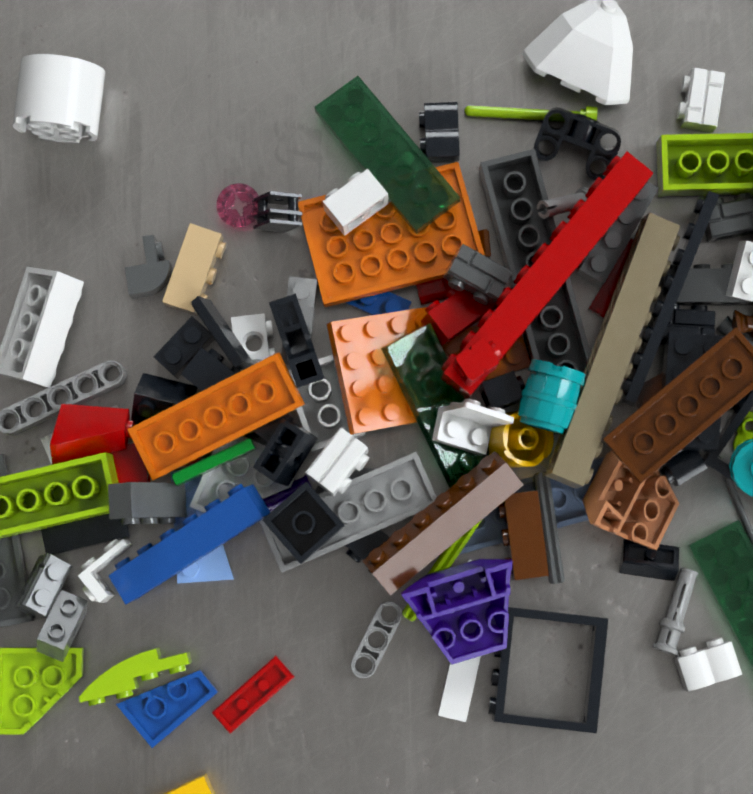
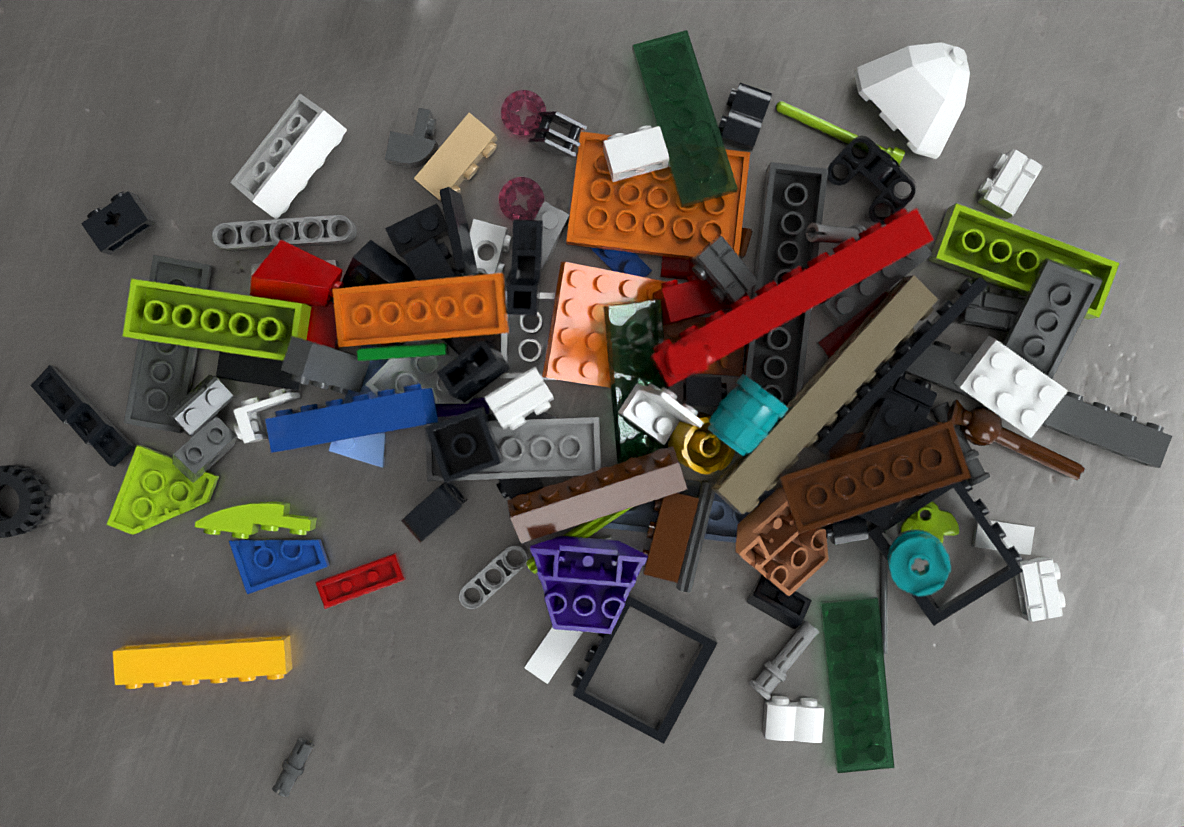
camera: 25 degrees right, 5 degrees up
none -> black beam [401,481,468,543]
none -> clear pink gear [499,177,544,221]

